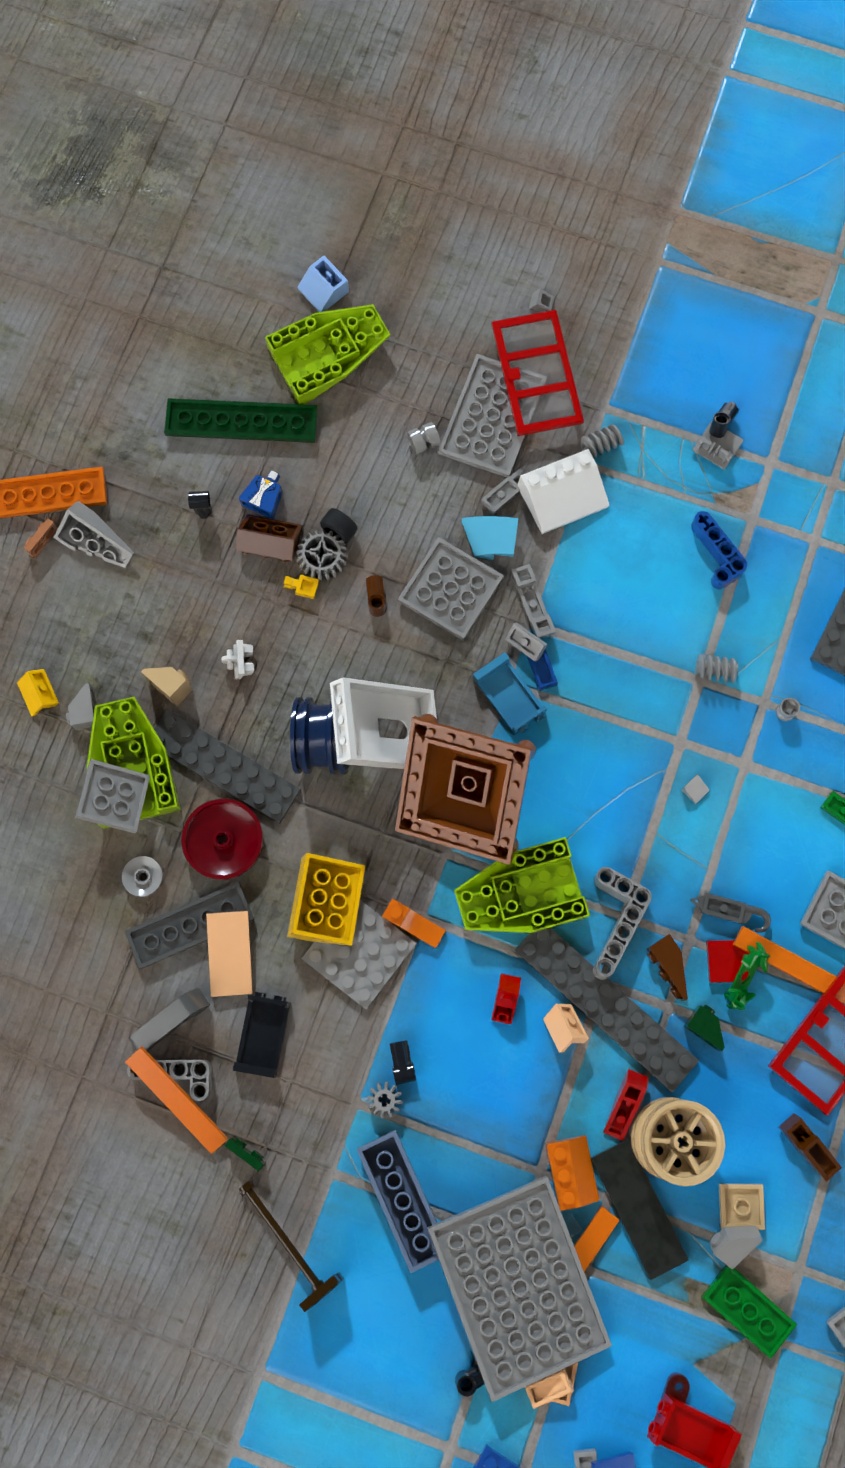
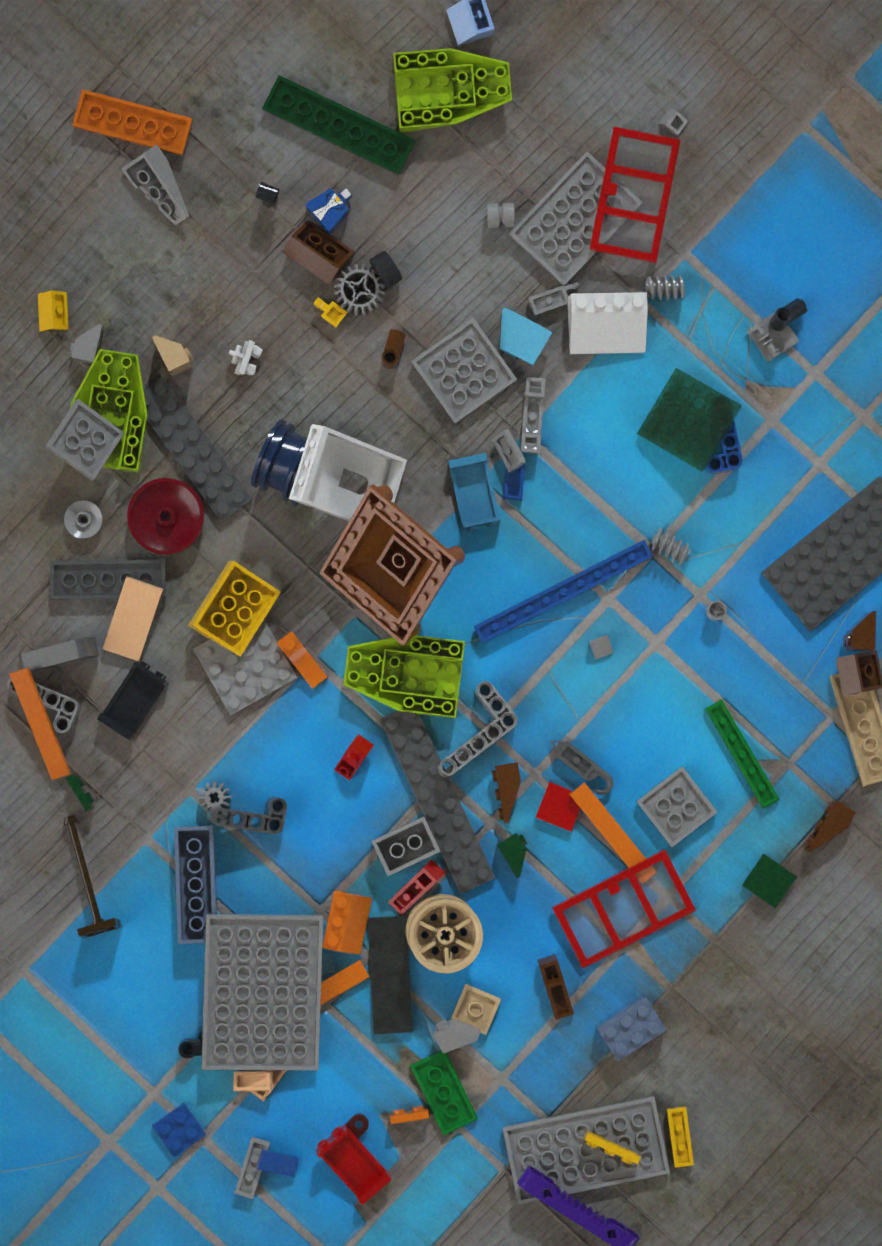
camera: 20 degrees right, 10 degrees up
nougat plate [24,518,58,558] -> none
black piece [390,1040,416,1085] -> none
light nougat panel [543,1004,589,1052] -> none
green piece [724,942,770,1010] -> none
none -> dark grey beam [207,796,287,834]
none -> light grey brick [371,816,441,876]
none -> orange plate [390,1106,429,1124]
none -> blue plate [474,540,653,644]
none -> clear green plate [637,368,742,472]

